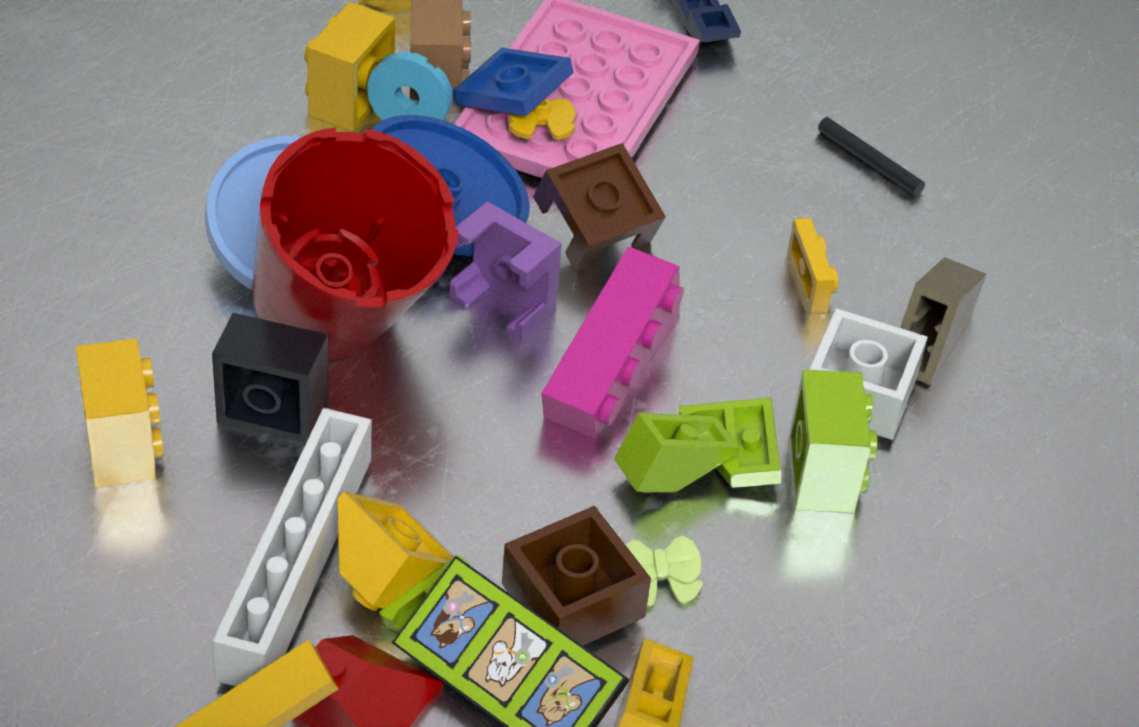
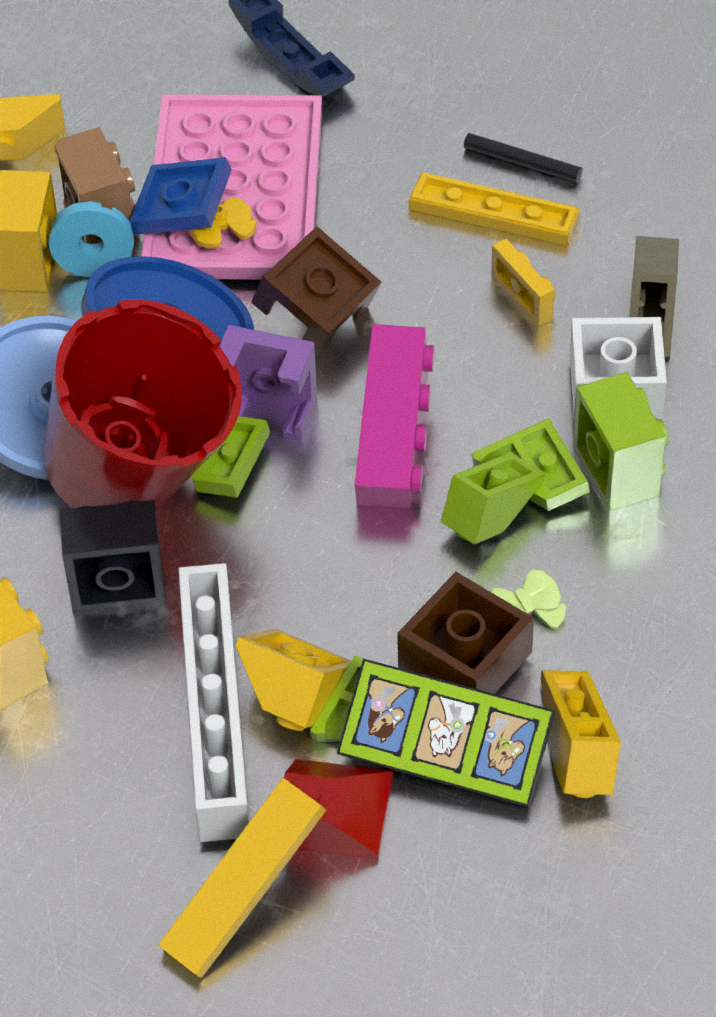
camera: 15 degrees left, 5 degrees up
none -> lime wing [192,416,270,498]
none -> yellow tile [409,172,580,246]

